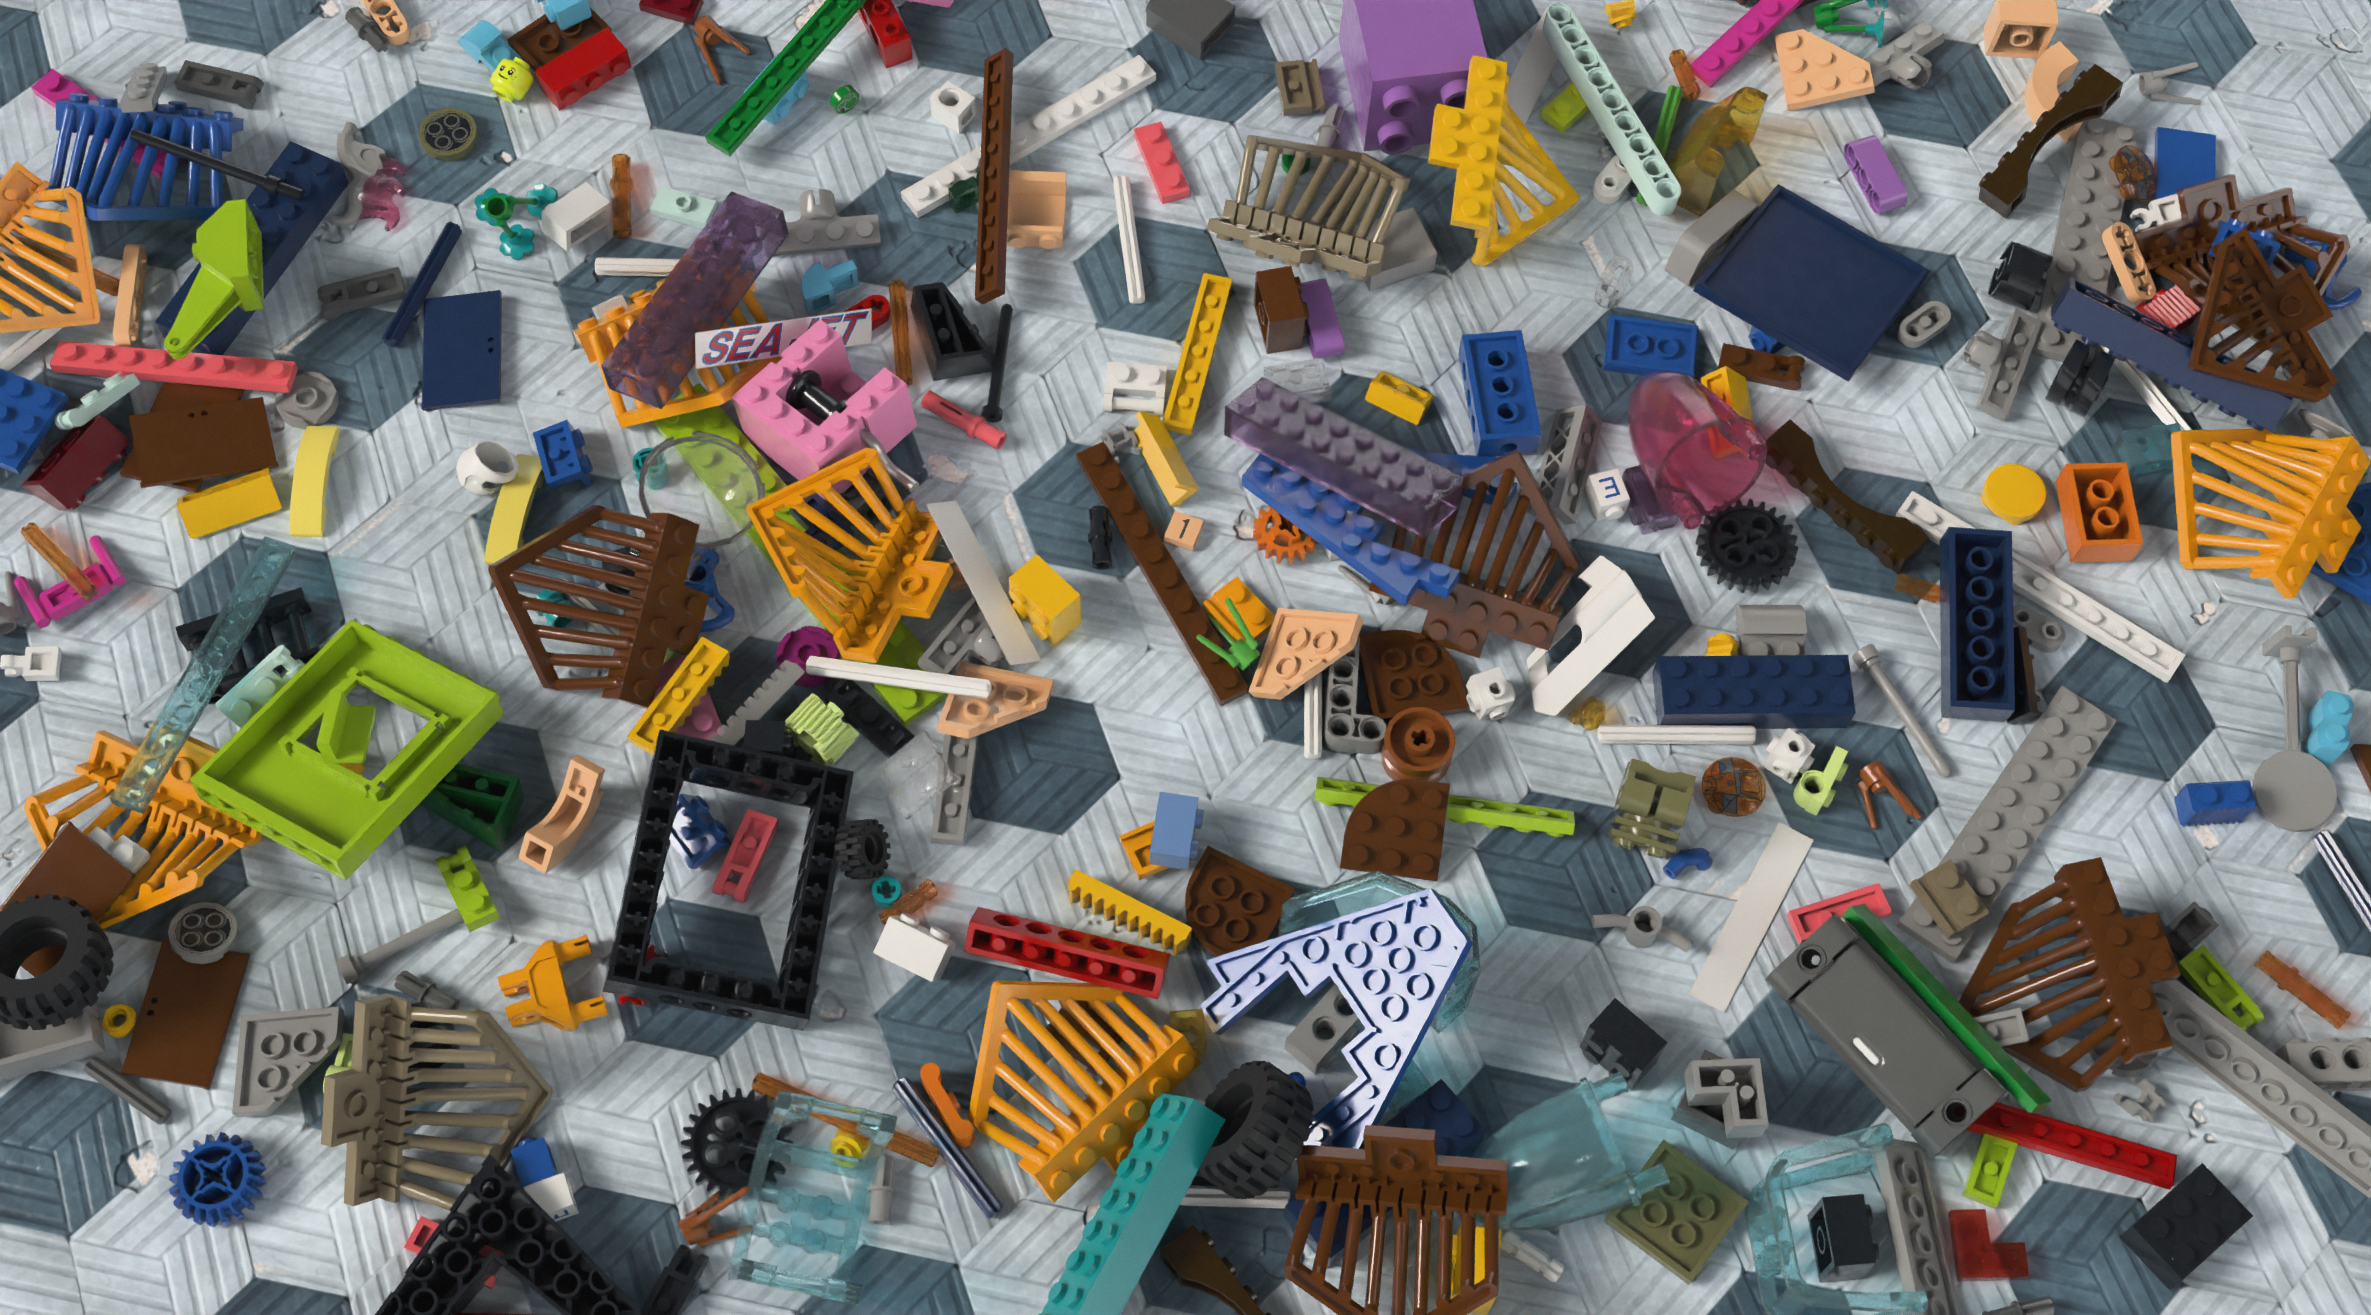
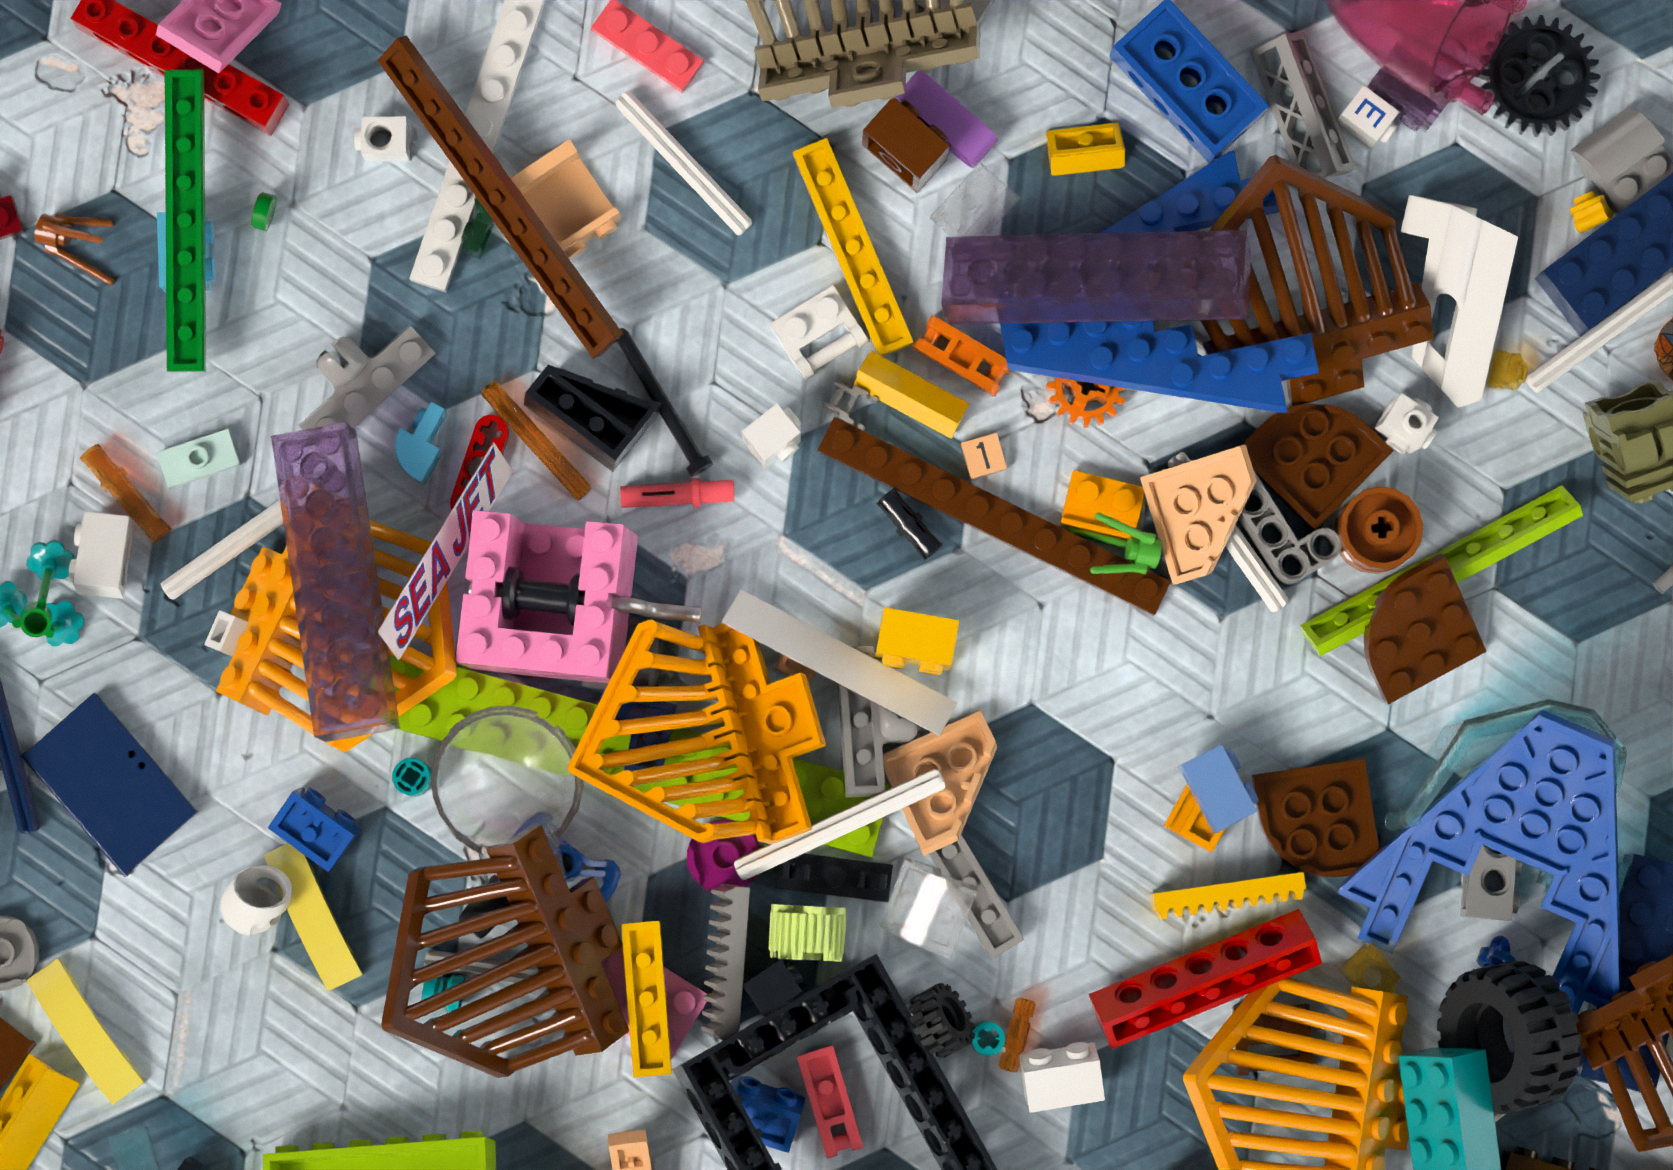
camera: 40 degrees left, 20 degrees up
none -> white brick [741,403,802,470]
none -> orange plate [912,315,1011,397]

